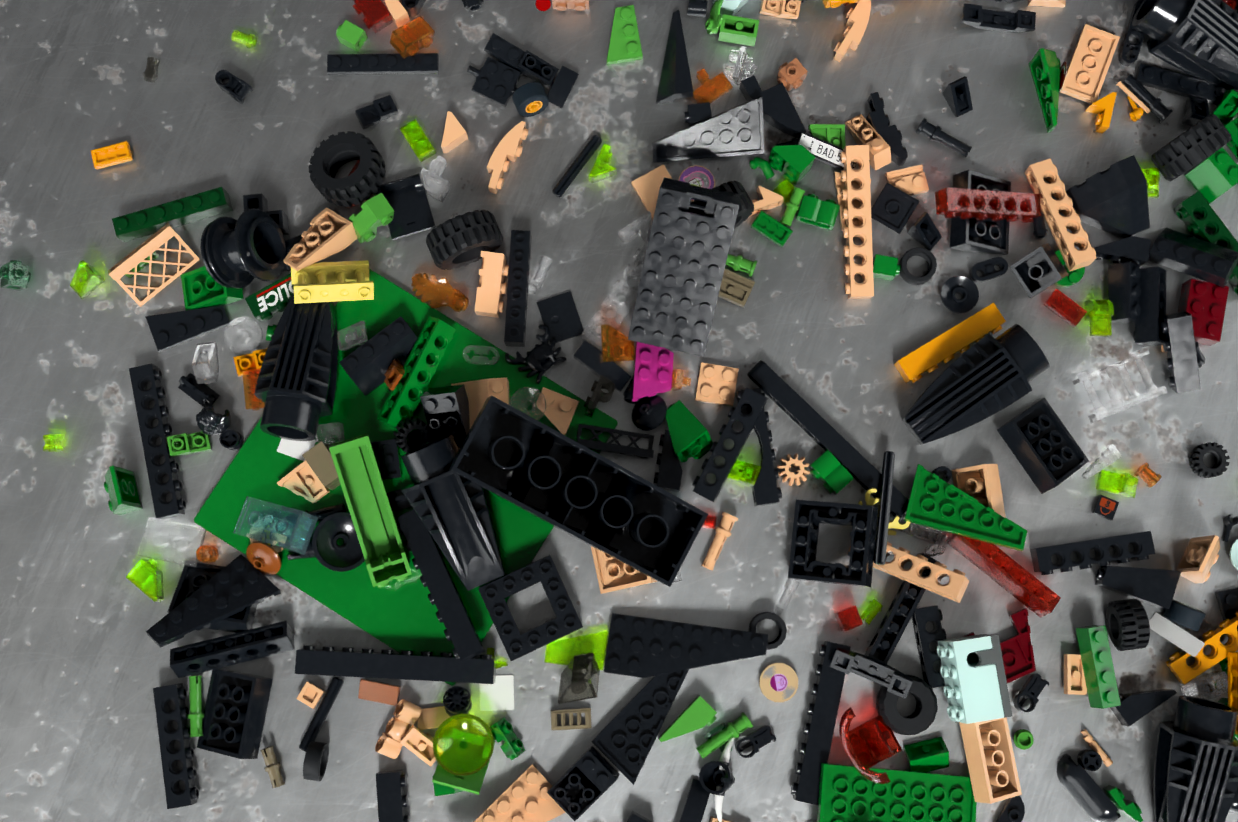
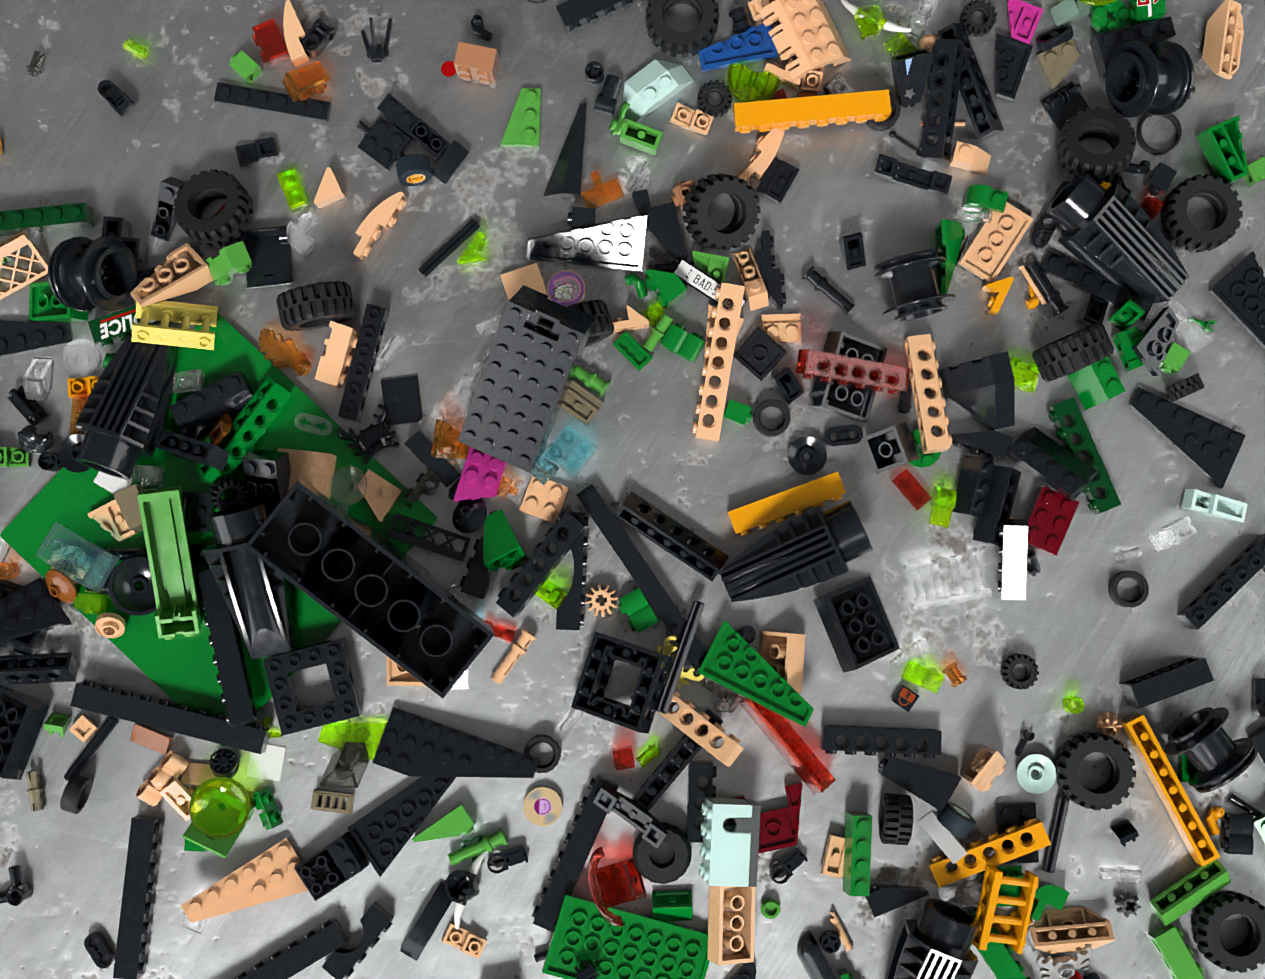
camera: 15 degrees right, 5 degrees up
none -> bright green tile [44,713,71,737]
none -> black dish [59,434,91,473]
none -> clear neon green brick [74,593,108,615]
none -> light nougat plate [95,613,126,638]
none -> black slope [151,176,185,242]
none -> black brick [155,429,230,471]
none -> clear light blue slope [530,456,559,485]
none -> clear light blue slope [544,425,598,479]
none -> black brick [615,491,729,582]
none -> black tyre [682,173,761,250]
none -> black plate [756,156,800,204]
none -> black wheel [873,249,956,322]
none -> clear cylinder [952,208,992,223]
none -> green brick [962,184,1009,213]

